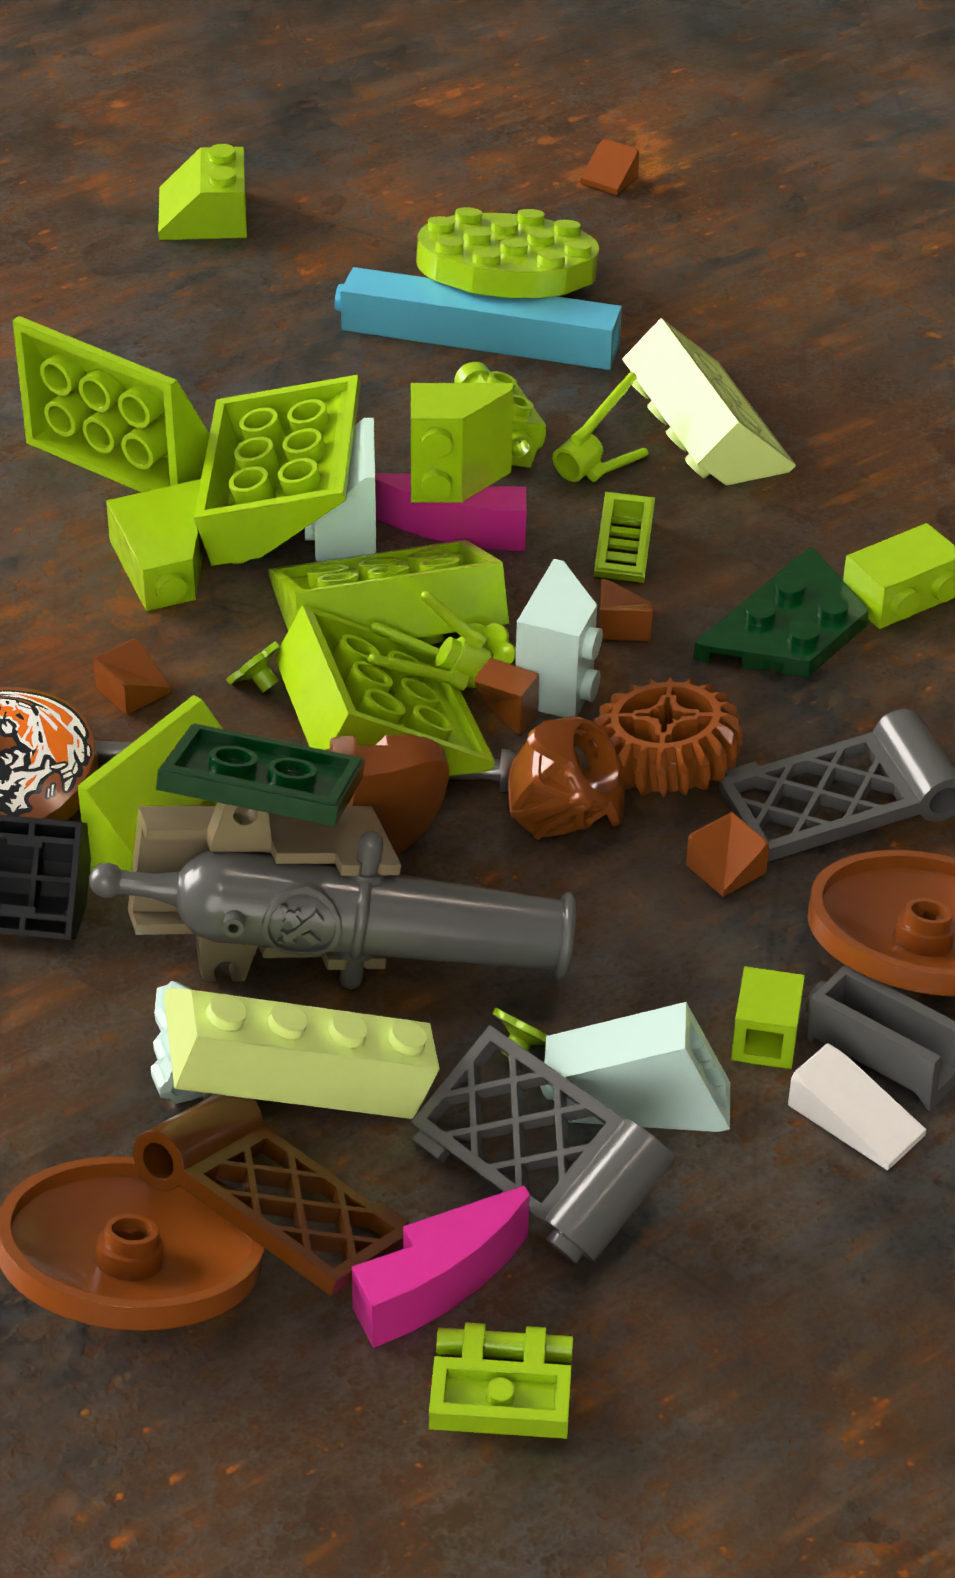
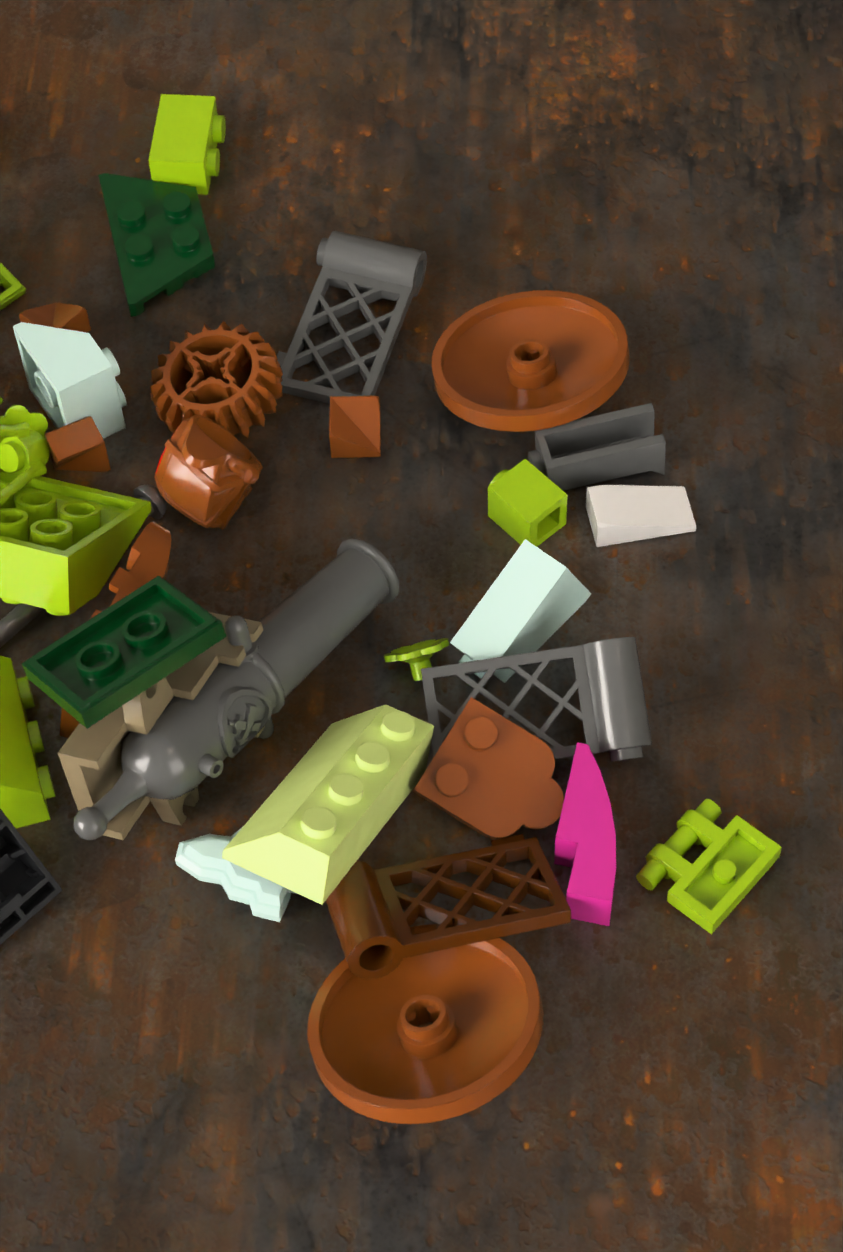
camera: 50 degrees left, 15 degrees up
none -> dark orange plate [413,697,564,840]

